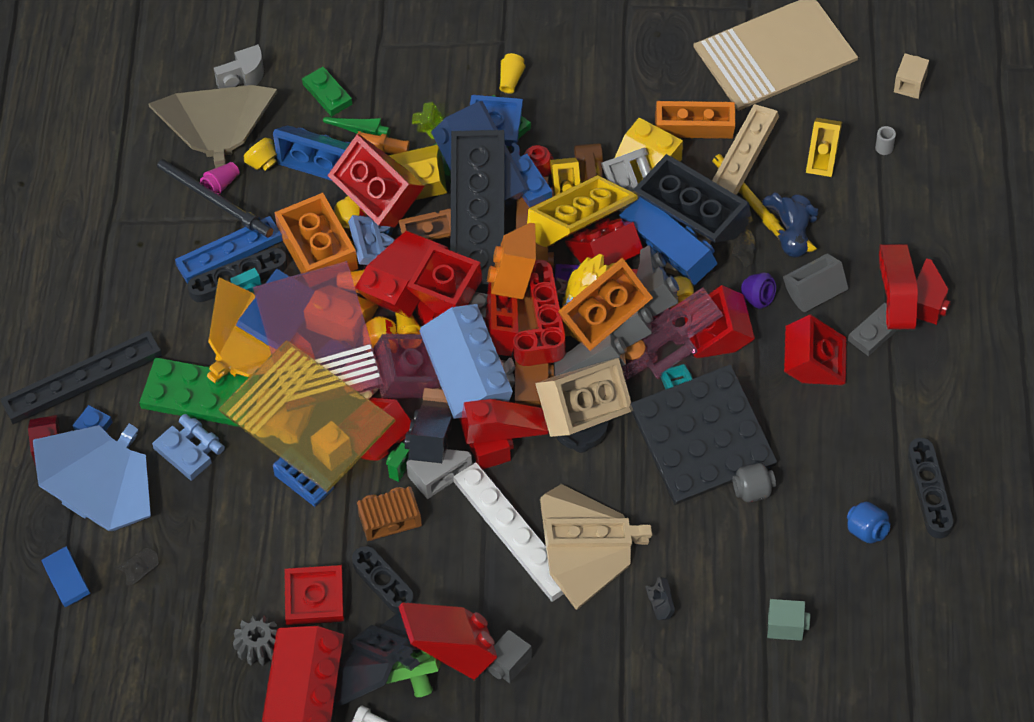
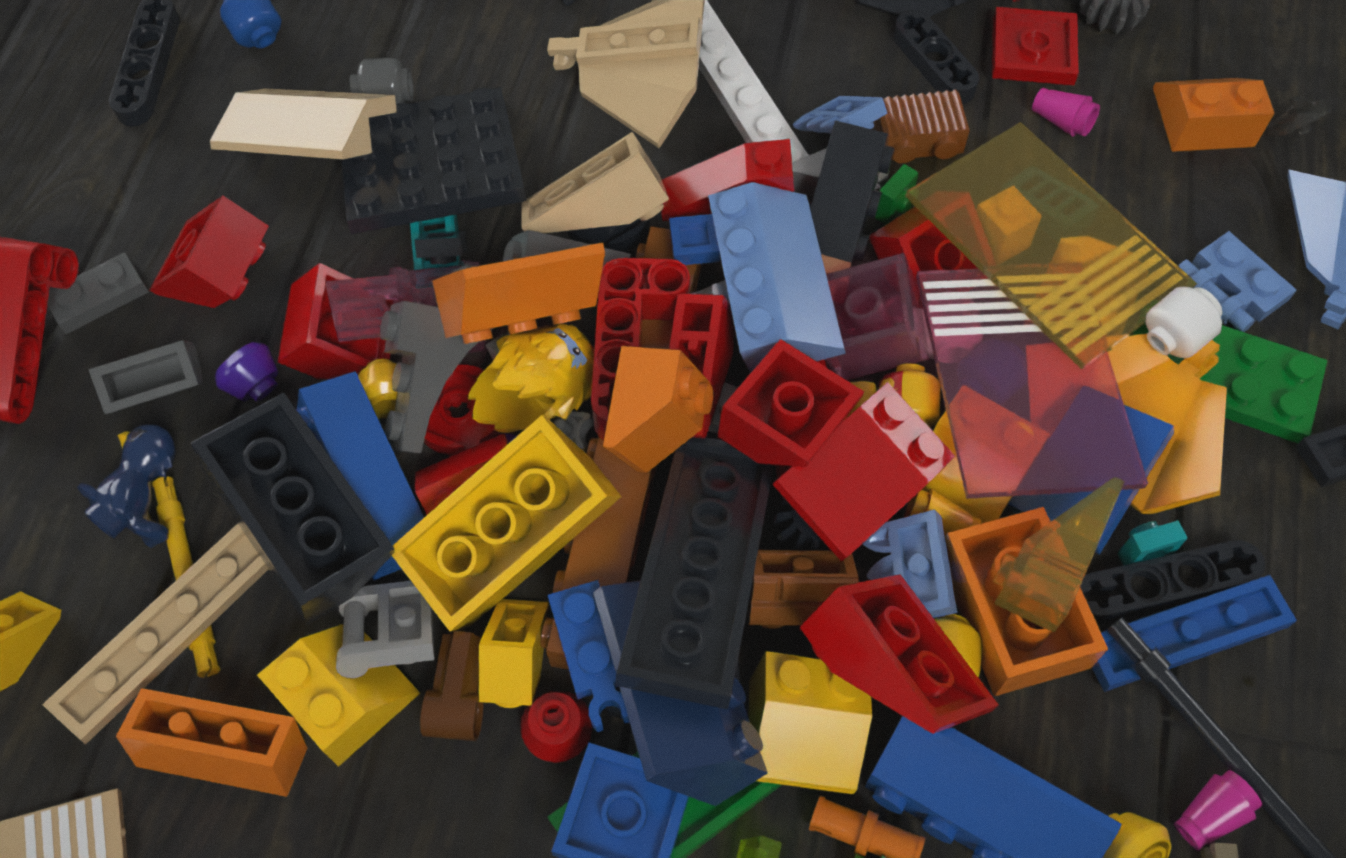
camera: 170 degrees left, 5 degrees up
none -> tan slope [210,89,396,159]
none -> black plate [415,230,468,264]
none -> blue plate [669,214,720,265]
none -> medium blue plate [793,96,888,134]
none -> clear yellow slope [993,477,1125,632]
none -> dark pink cone [1032,88,1100,137]
none -> white head [1146,287,1223,358]
none -> orange slope [1153,78,1274,152]

